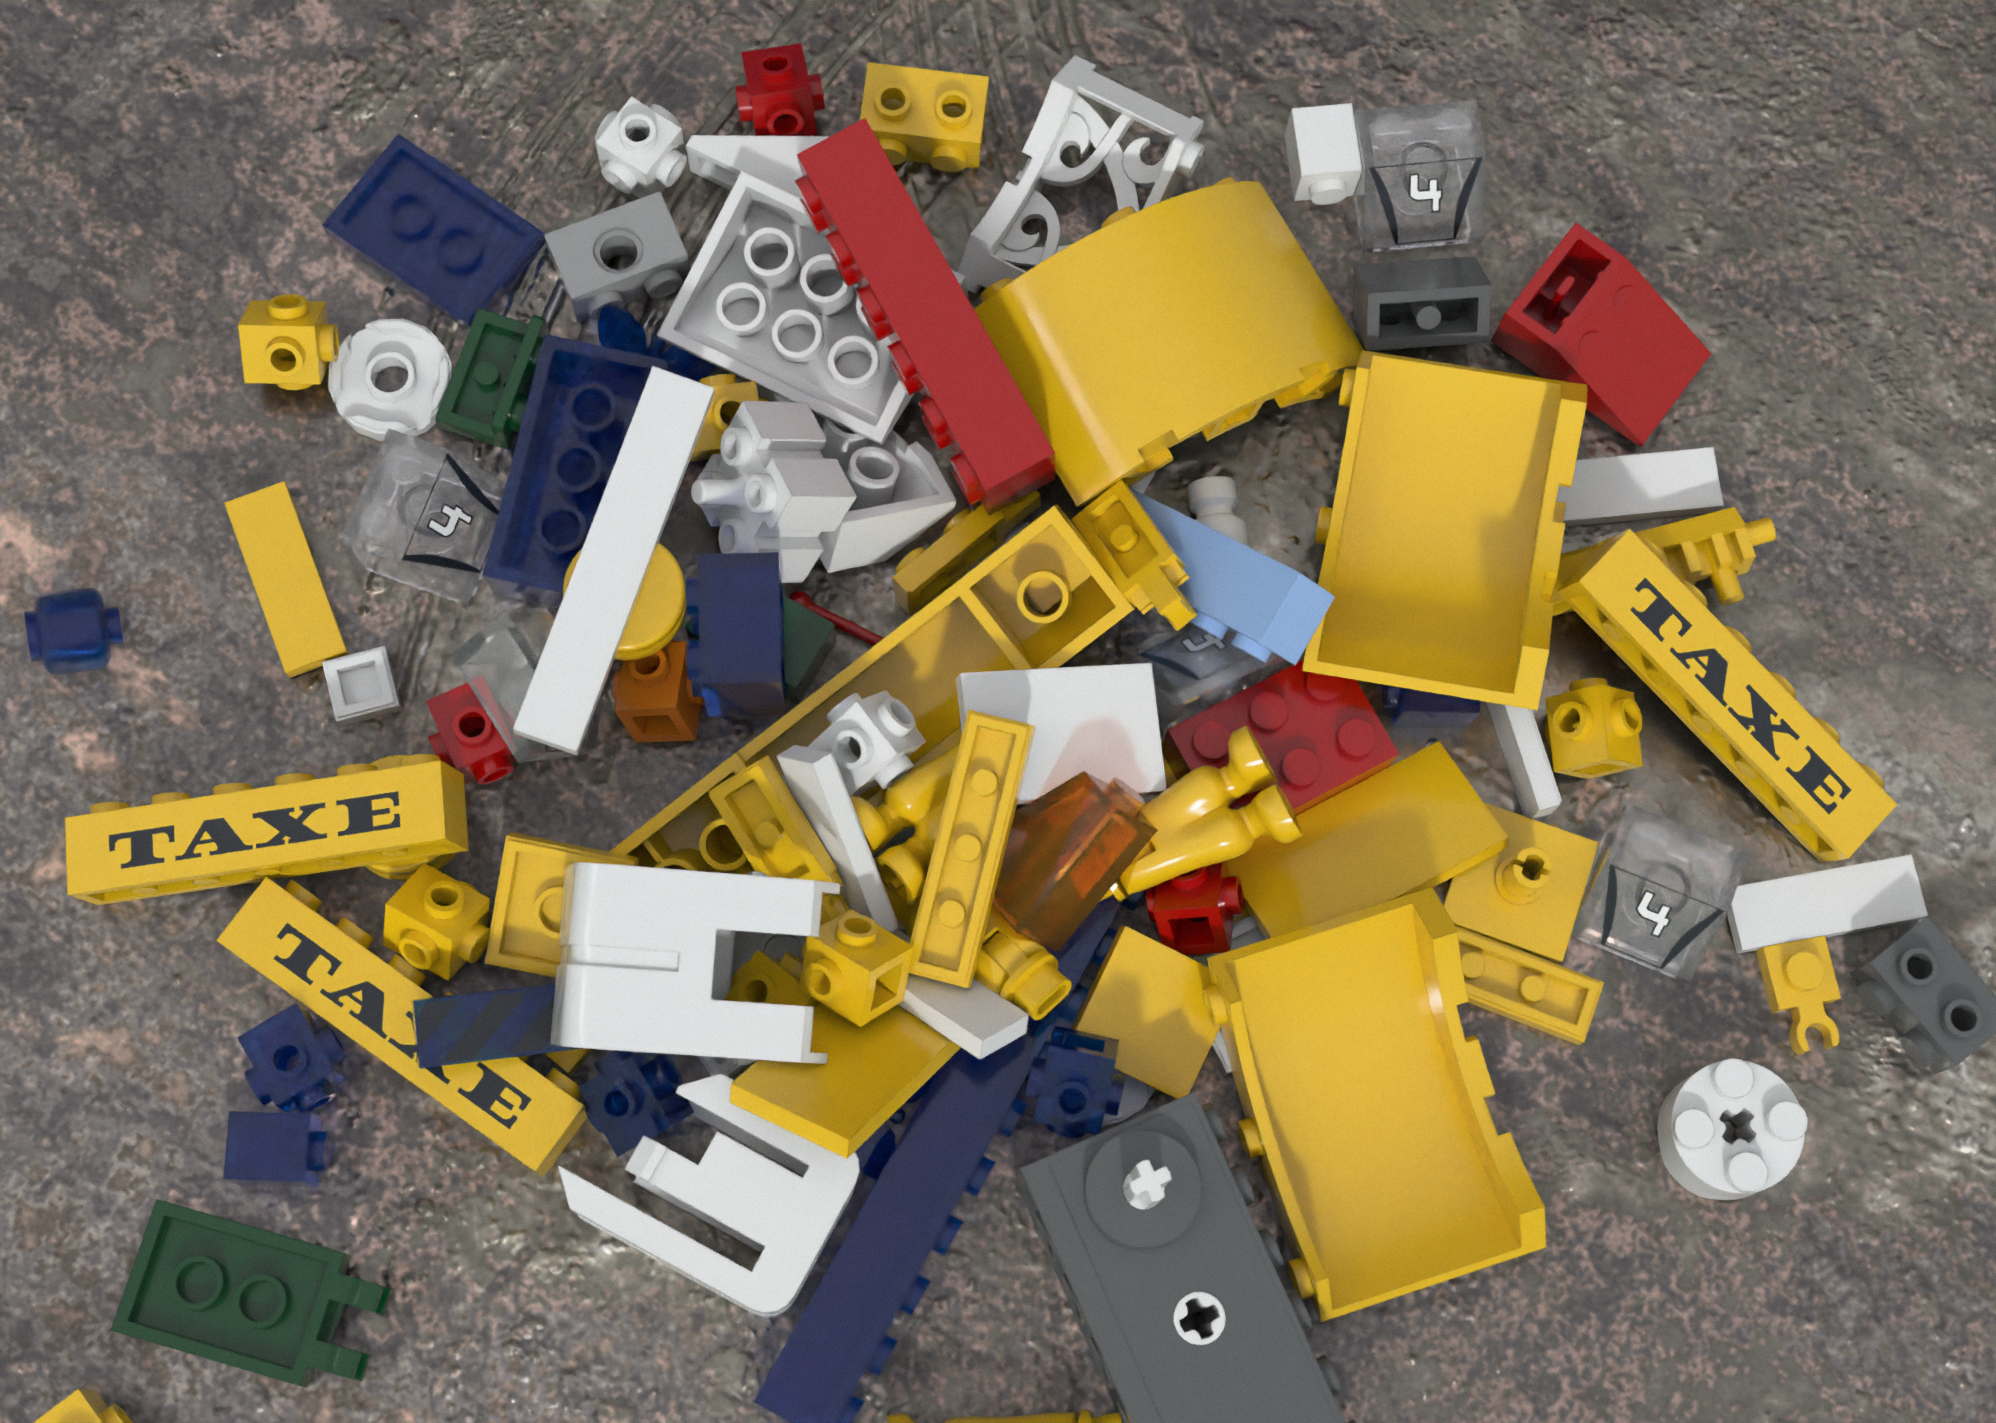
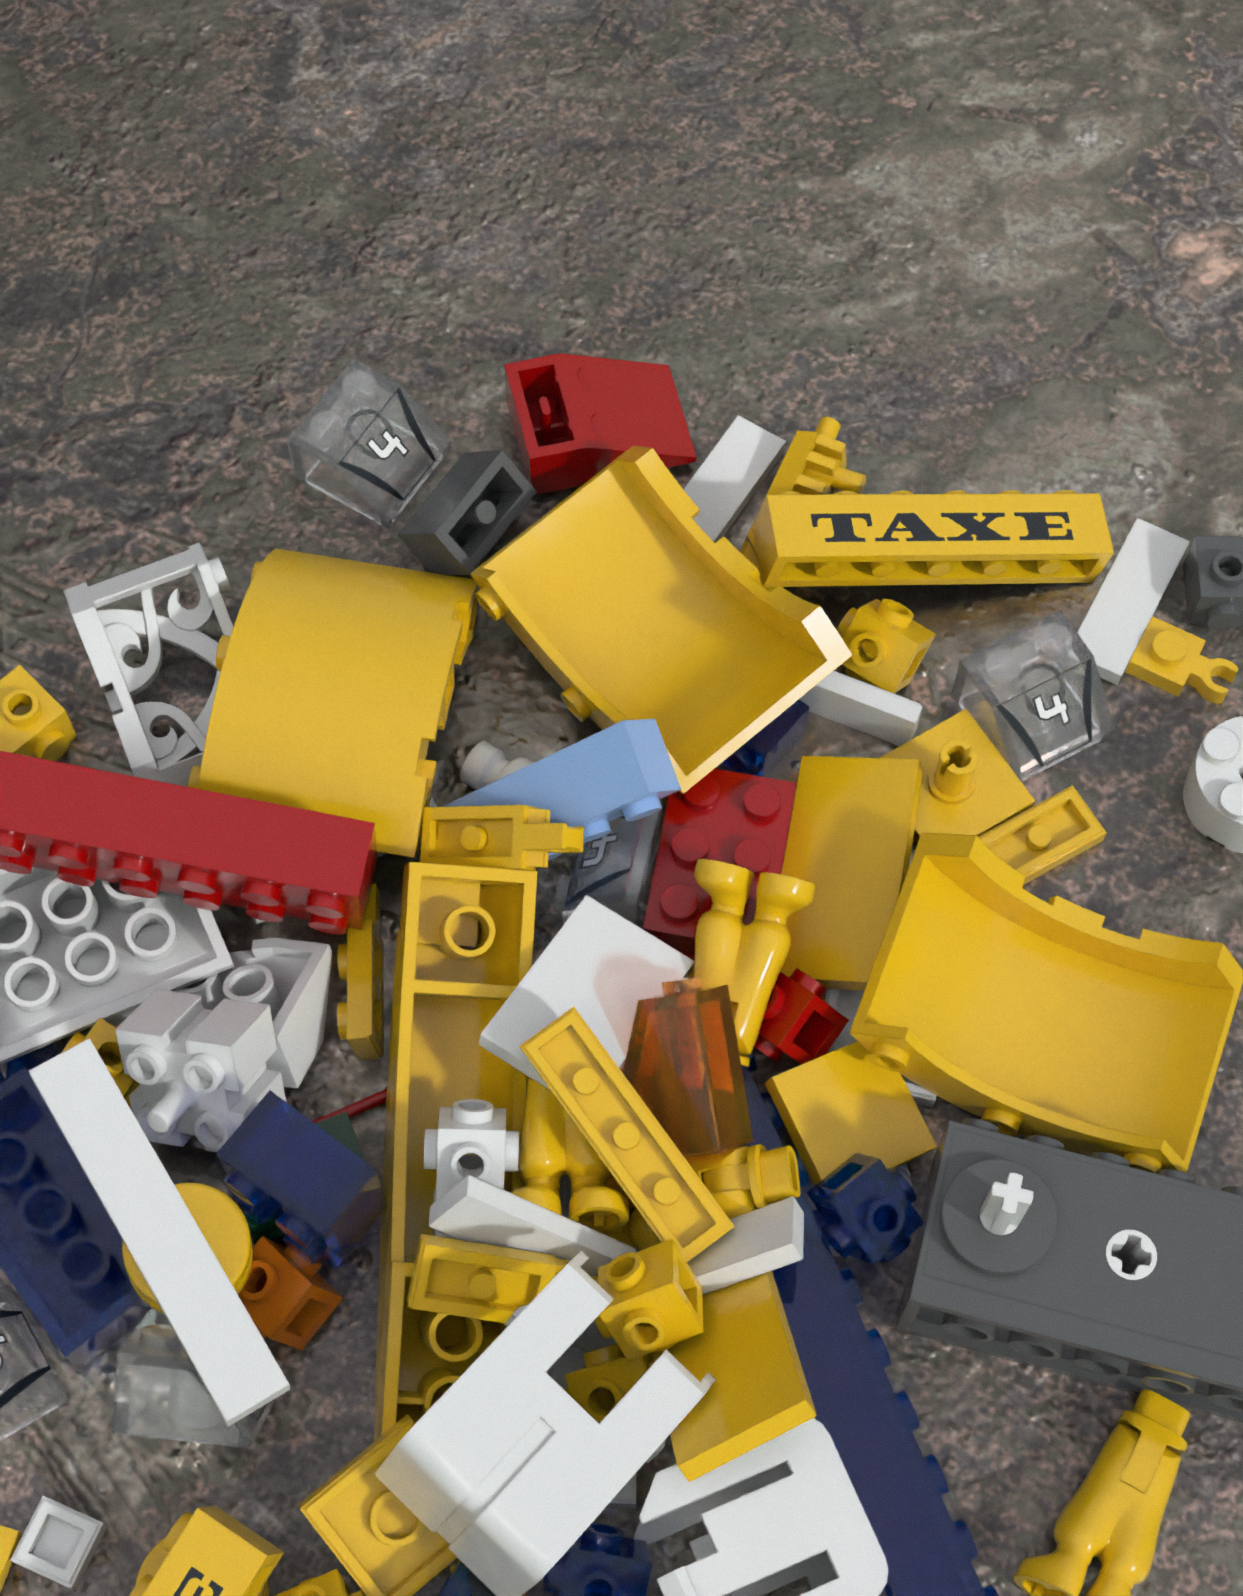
camera: 45 degrees left, 10 degrees down
red brick [426,675,524,785] -> none
white brick [1284,103,1362,205] -> none

